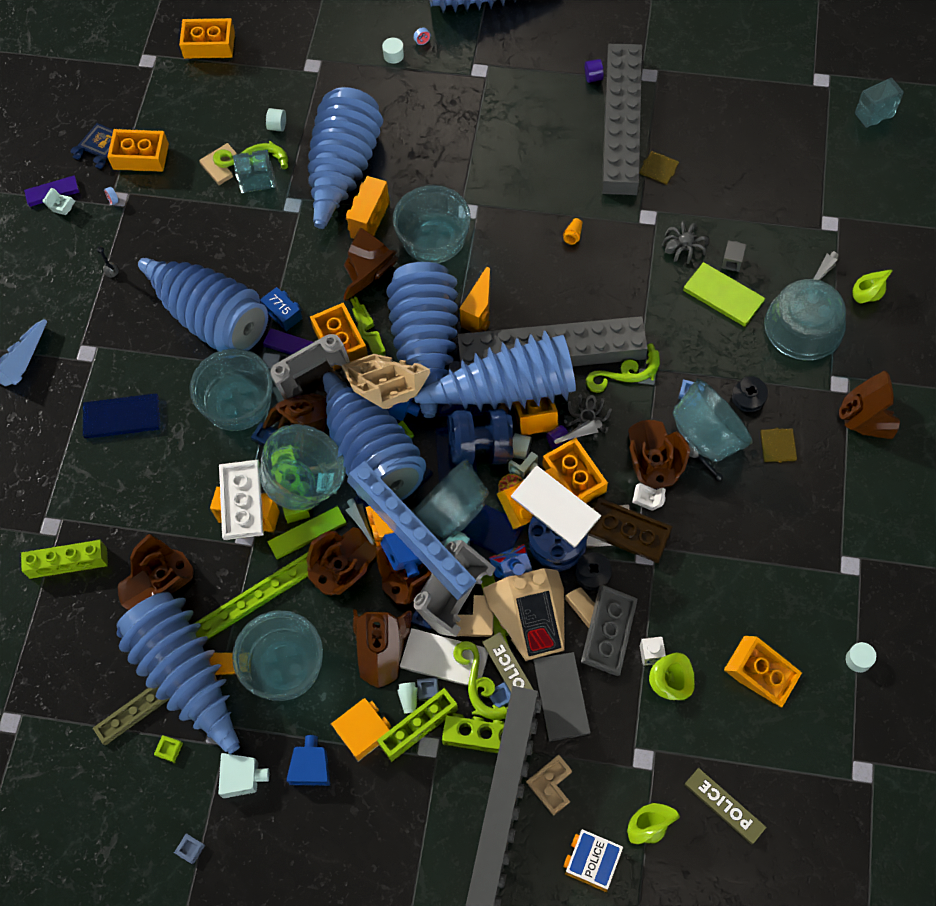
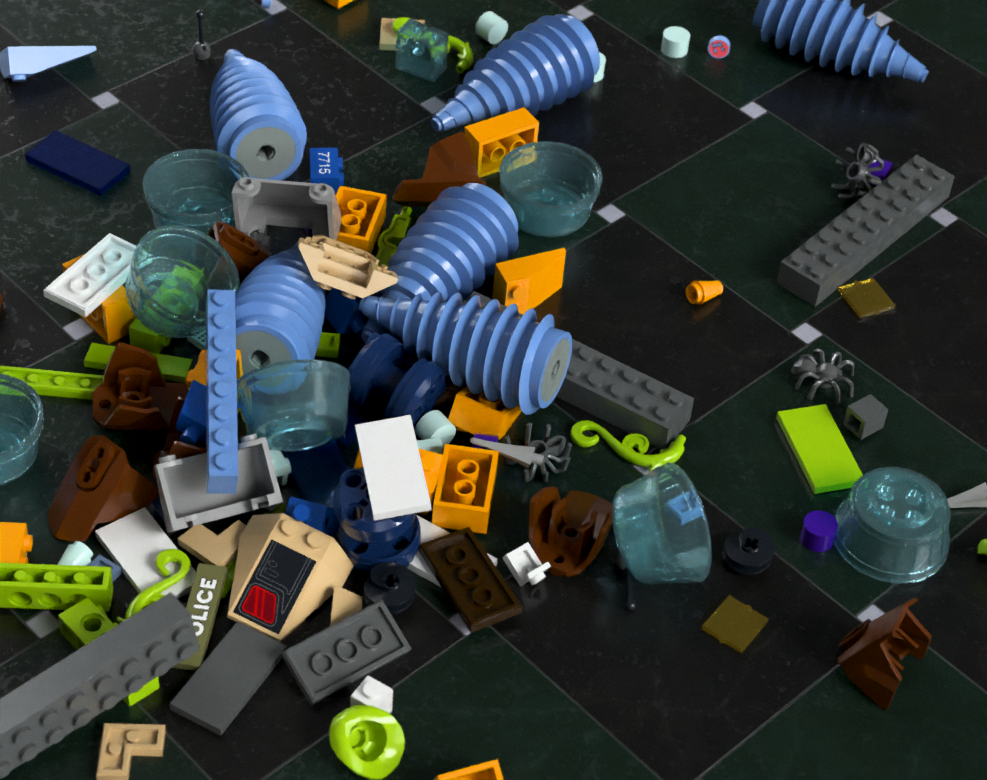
camera: 30 degrees right, 20 degrees down
none -> dark purple piece [800,510,838,552]
none -> dark grey animal [832,142,884,200]

